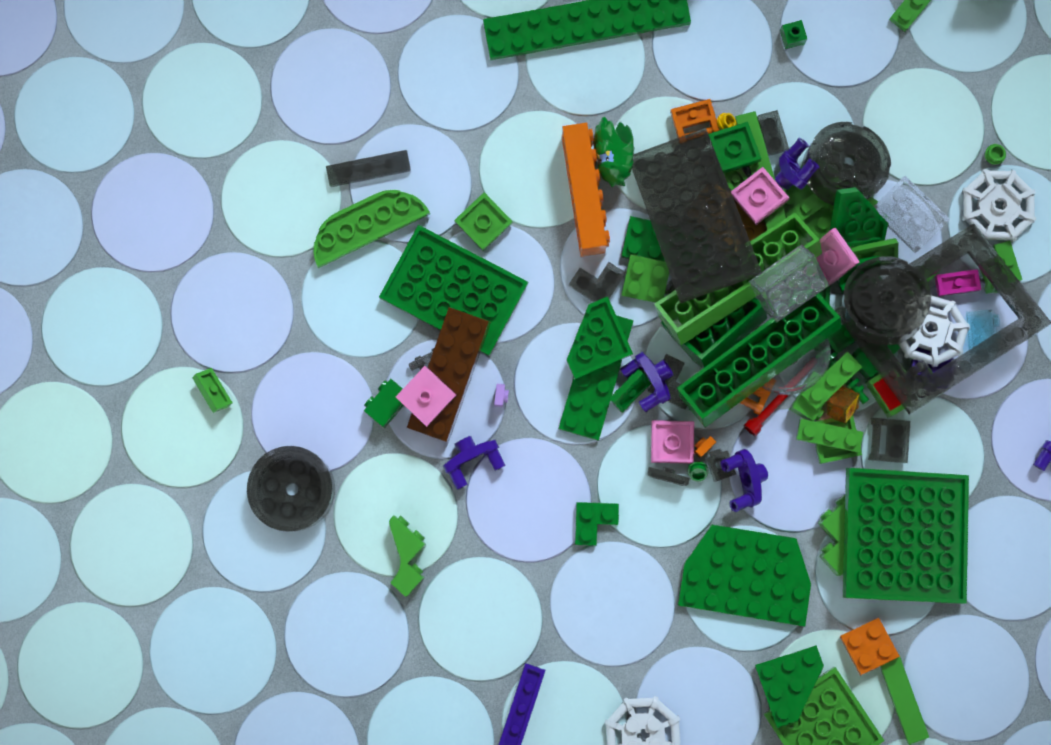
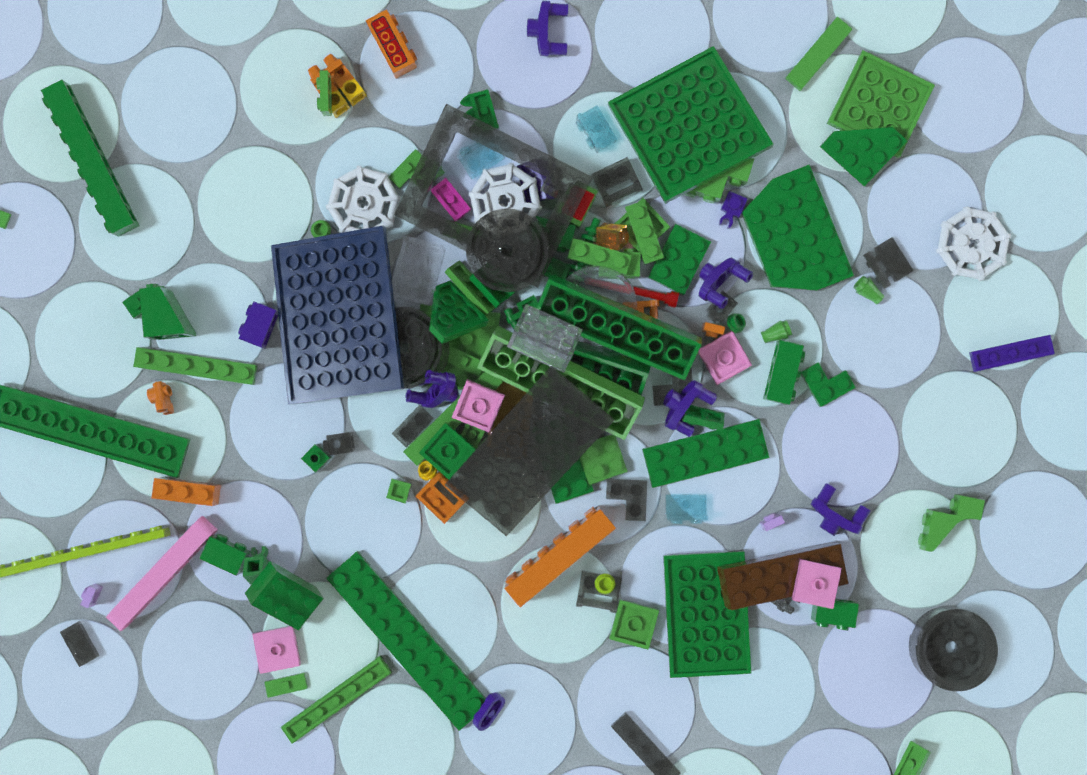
camera: 120 degrees left, 5 degrees up
bright green plate [313,190,430,268] -> none
green plate [566,296,633,380] -> none
green head [593,117,635,187] -> none
clear smoke plate [645,467,690,487] -> none
bright pink plate [811,228,859,286] -> none
orange plate [840,618,900,676] -> none
none -> dark purple brick [238,301,278,349]
none -> dark blue plate [271,226,404,405]
none -> clear smoke brick [323,432,355,456]
none -> bright green plate [386,478,412,504]
none -> green plate [460,89,499,134]
none -> dark purple plate [473,692,505,731]
none -> clear light blue bracket [575,105,618,153]
none -> clear smoke plate [576,570,622,613]
none -> lime plate [595,573,615,594]
none -> green plate [648,224,711,296]
none -> clear light blue bracket [665,494,708,524]
none -> dark purple plate [719,191,747,229]
none -> bright green cone [761,320,792,343]
none -> green brick [763,340,805,405]
none -> bright green cone [853,276,884,304]
none -> clear smoke plate [863,237,914,289]

